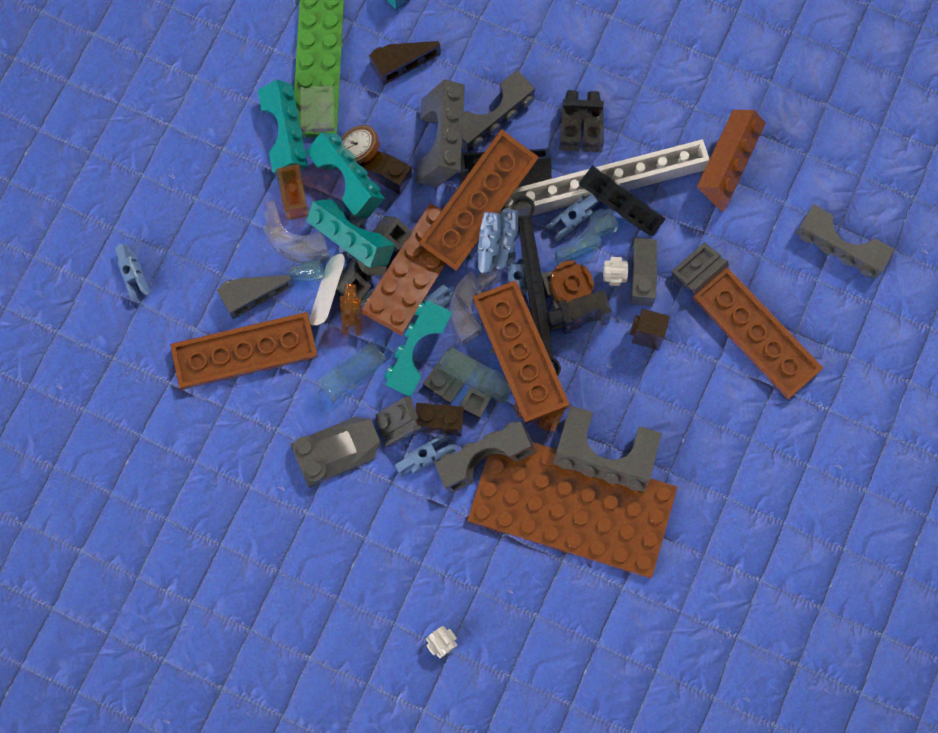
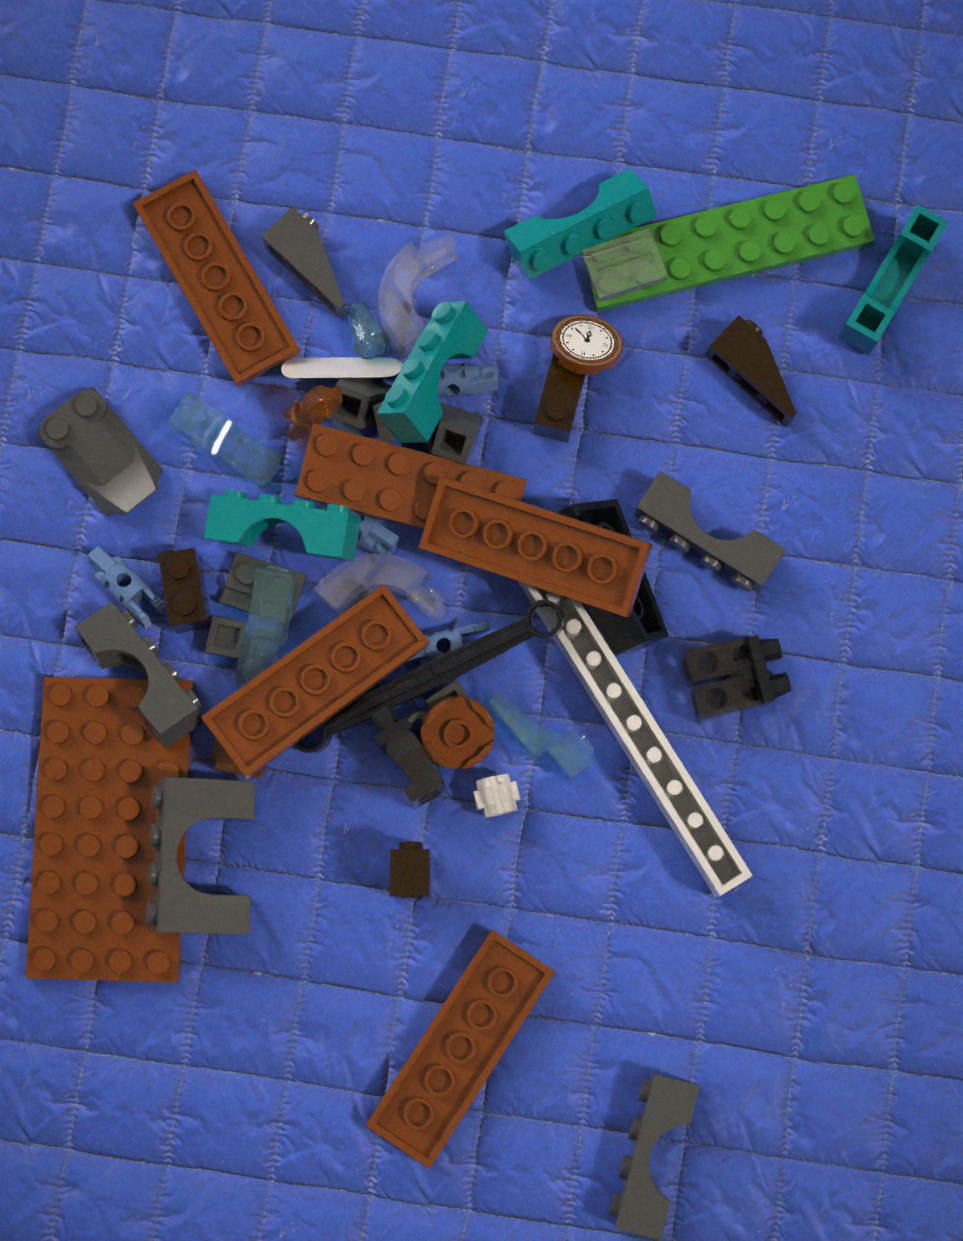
camera: 75 degrees right, 5 degrees up
medium blue hinge [115,243,151,302] -> none
clear orange brick [276,164,309,221] -> none
teal arch [306,132,385,218] -> none
dark grey plate [375,397,421,447] -> none
dark grey arch [417,79,465,187] -> none
medium blue hinge [477,212,501,273] -> none
medium blue hinge [495,208,518,270] -> none
medium blue hinge [545,194,600,242] -> none
black slope [578,165,666,237] -> none
dark grey slope [629,238,657,306] -> none
dark grey plate [671,242,729,295] -> none
dark orange slope [697,110,766,211] -> none

